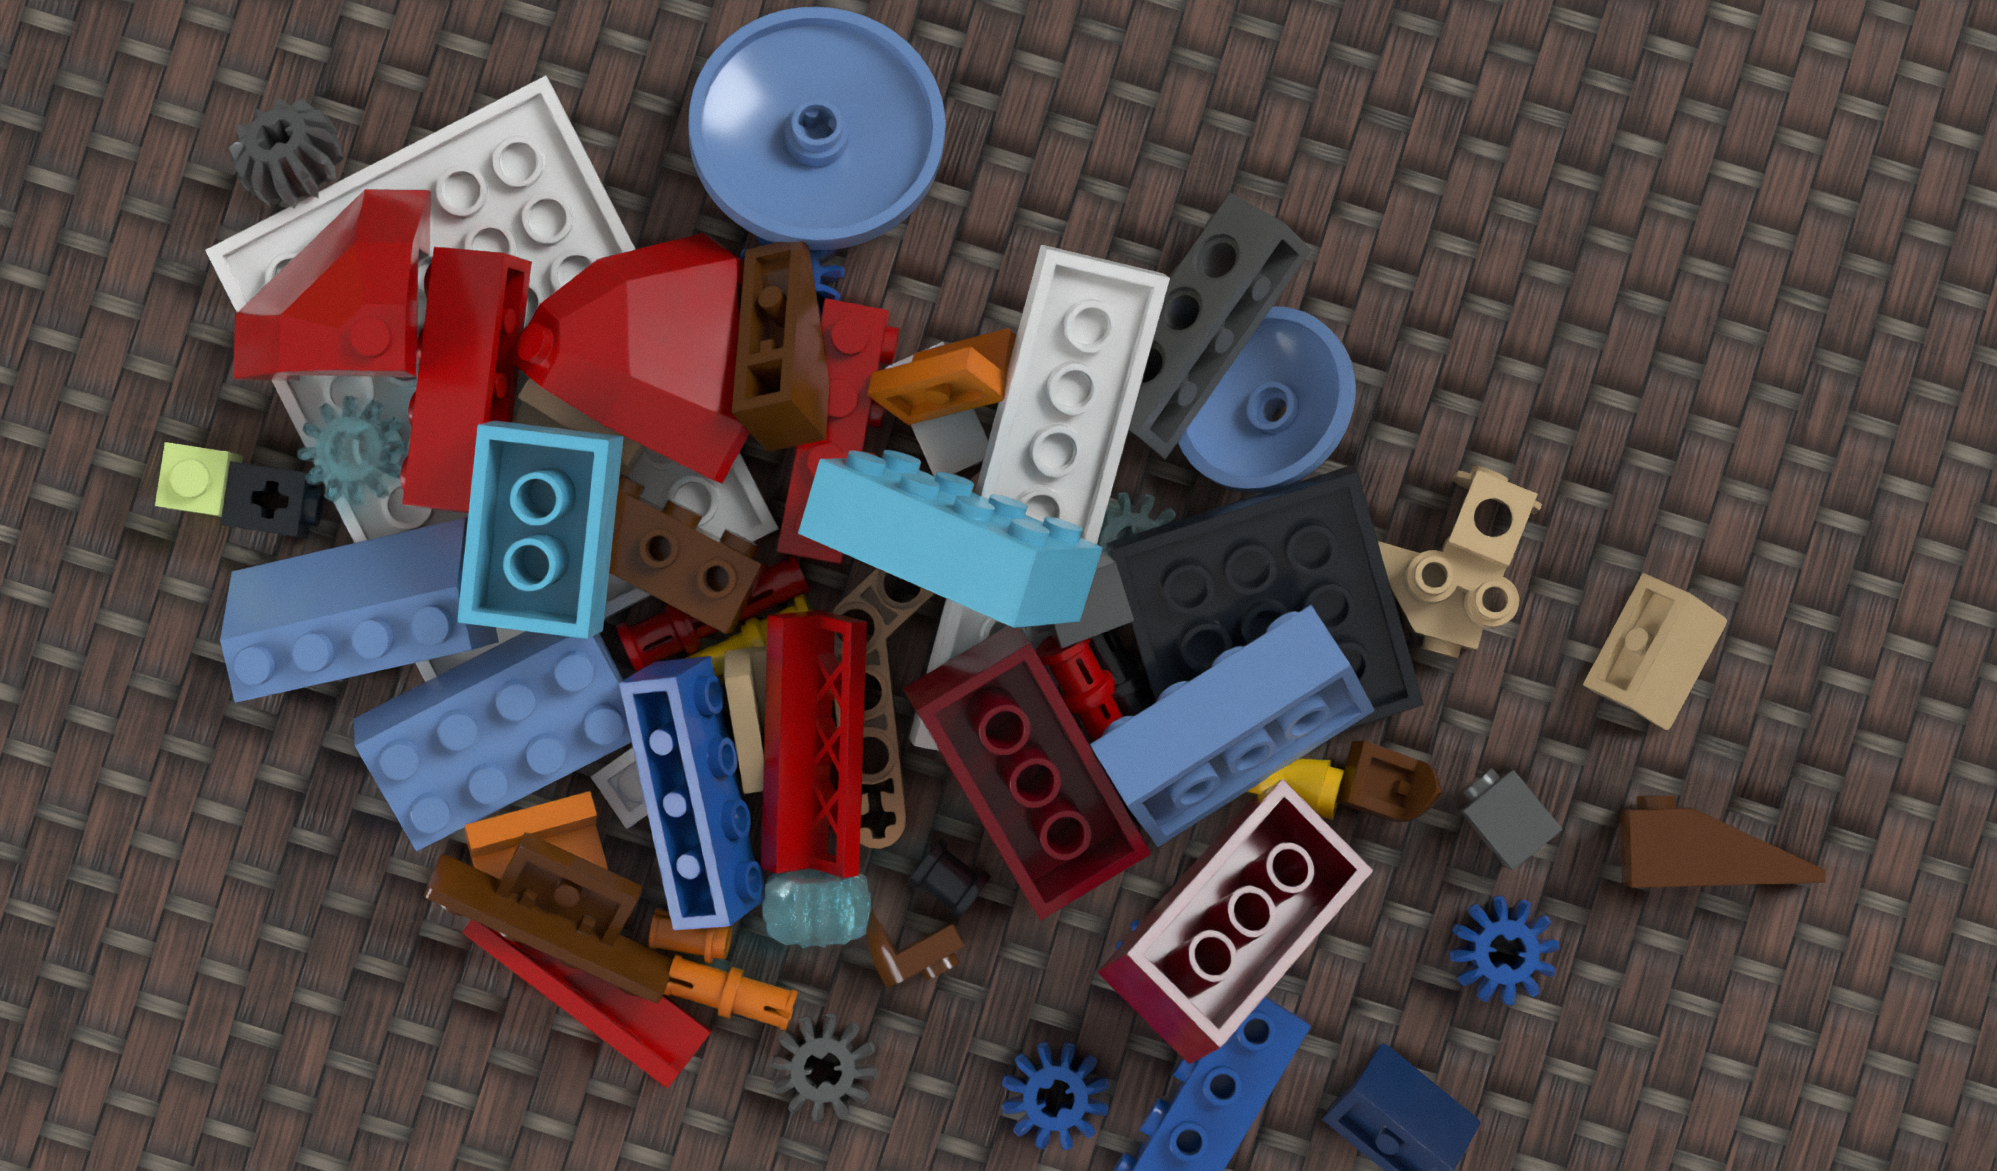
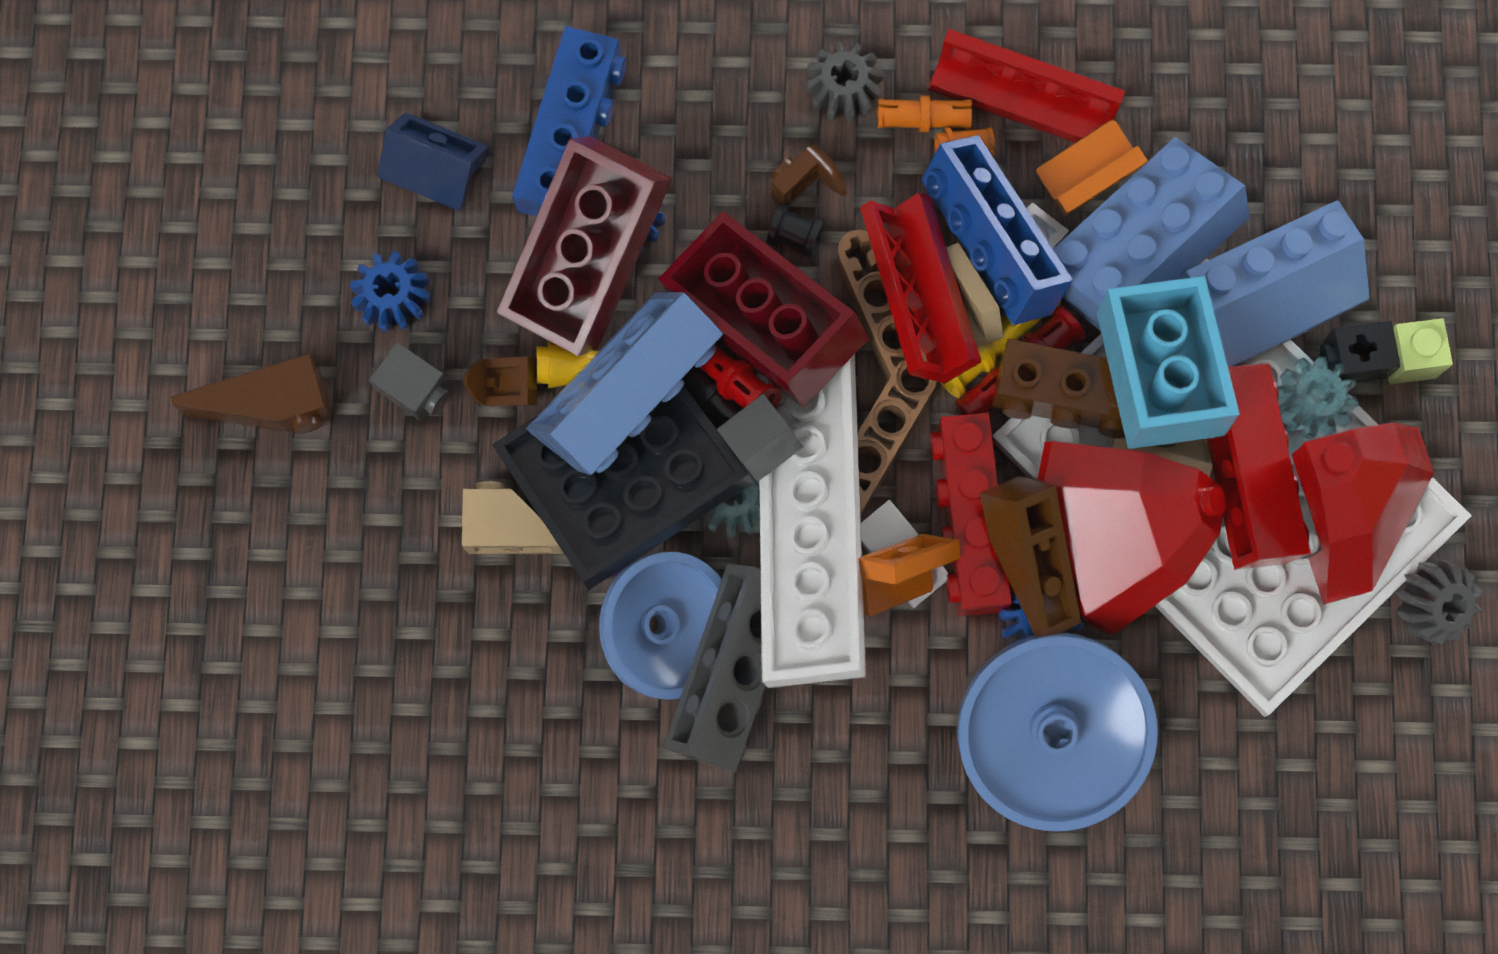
camera: 160 degrees right, 10 degrees down
reddish brown bracket [424,832,673,1003] -> none
clear light blue gear [762,868,871,948] -> none
medium azure brick [798,450,1103,628] -> none
blue gear [1002,1041,1109,1150] -> none
tan piece [1404,465,1542,628] -> none
tan panel [1583,573,1727,730] -> none

